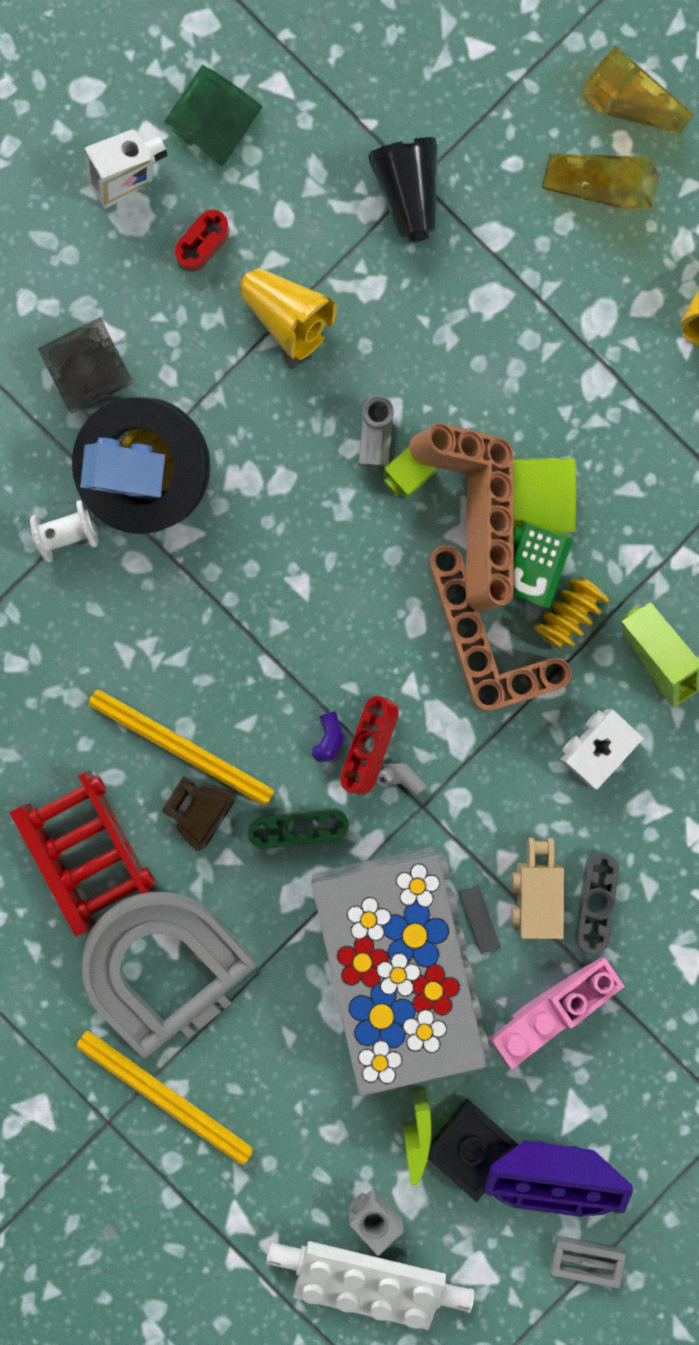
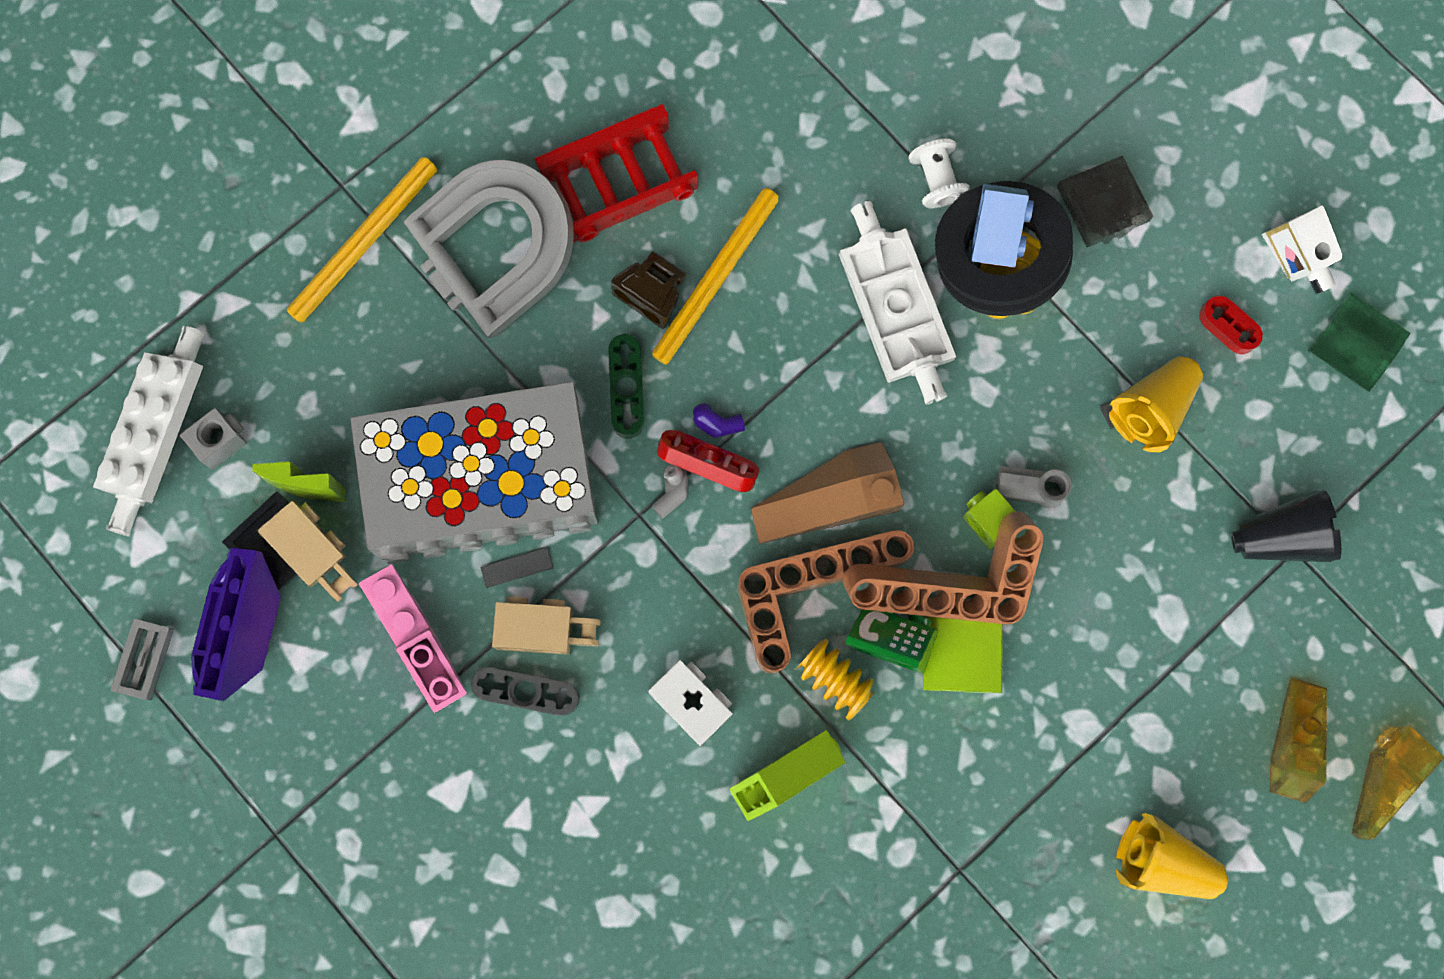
camera: 90 degrees right, 10 degrees down
none -> tan brick [258,501,358,602]
none -> medium nougat wedge [751,442,904,544]
none -> white plate [839,201,956,405]

